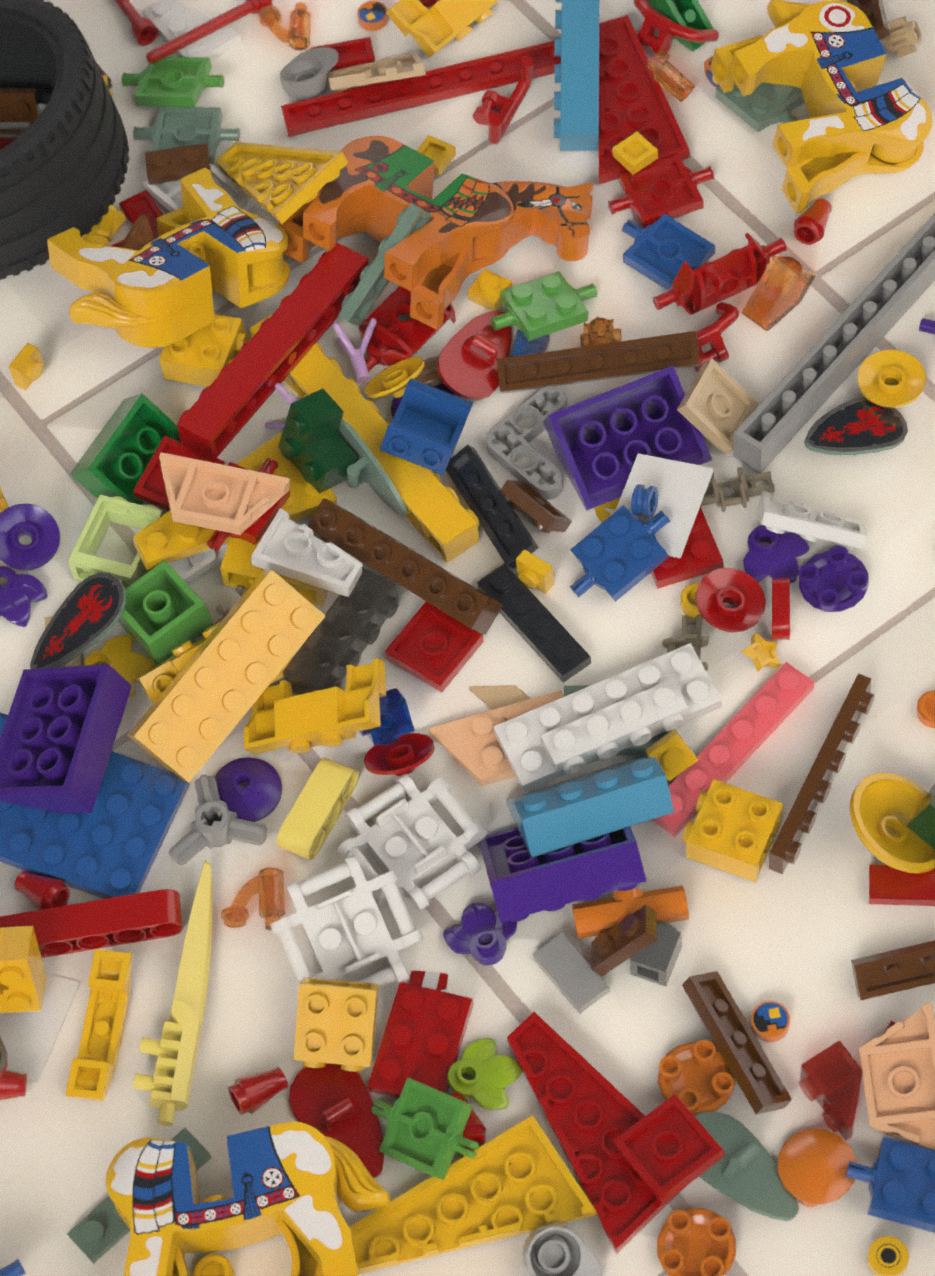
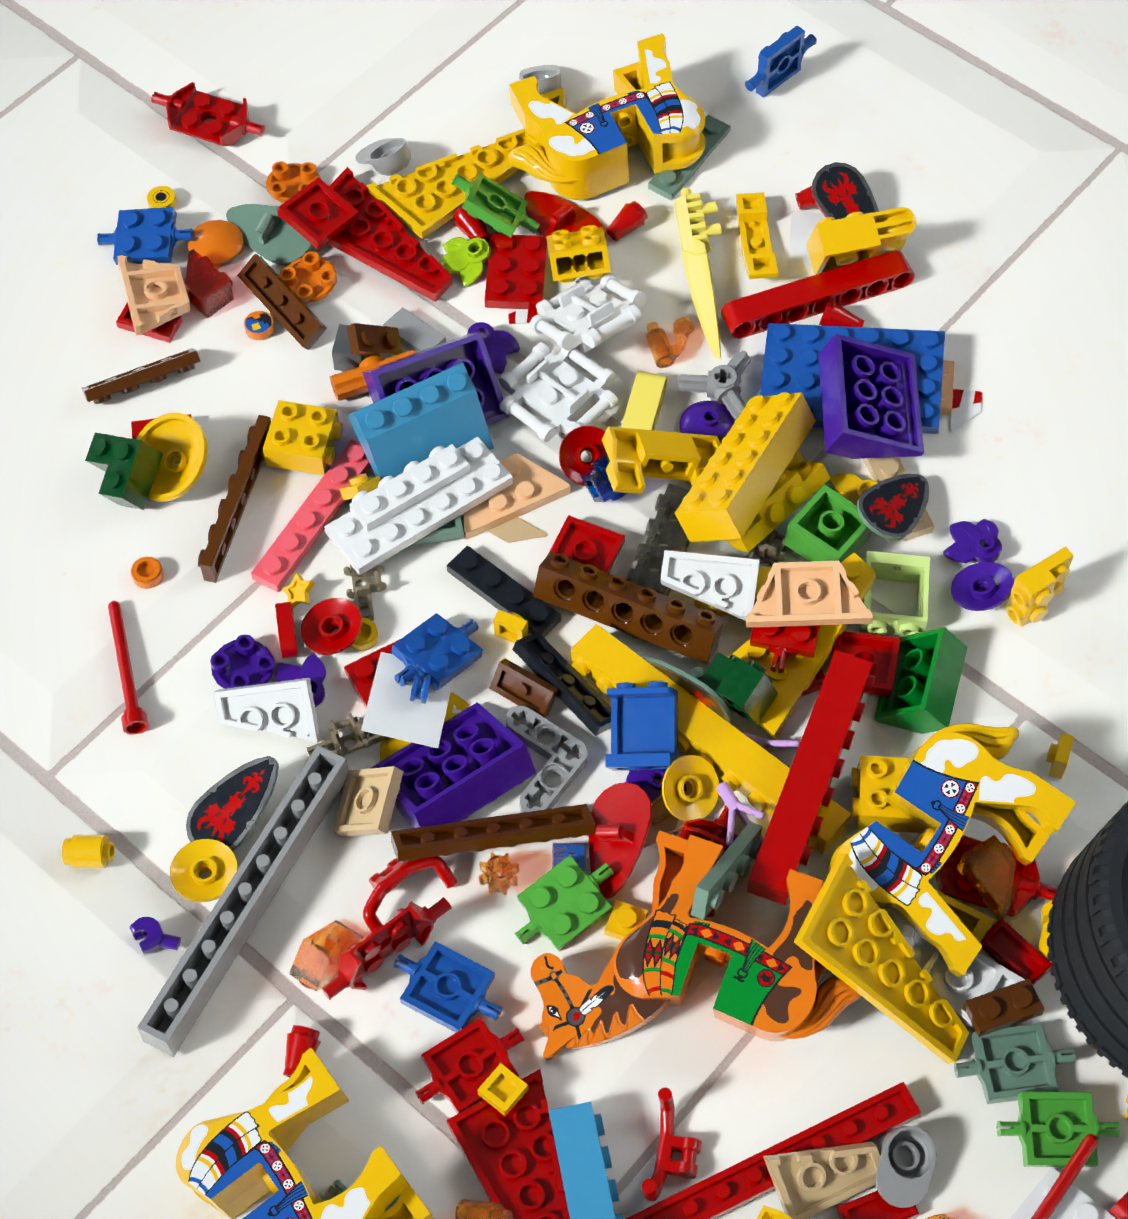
camera: 160 degrees right, 0 degrees up
yellow plate [416,135,456,176] -> none

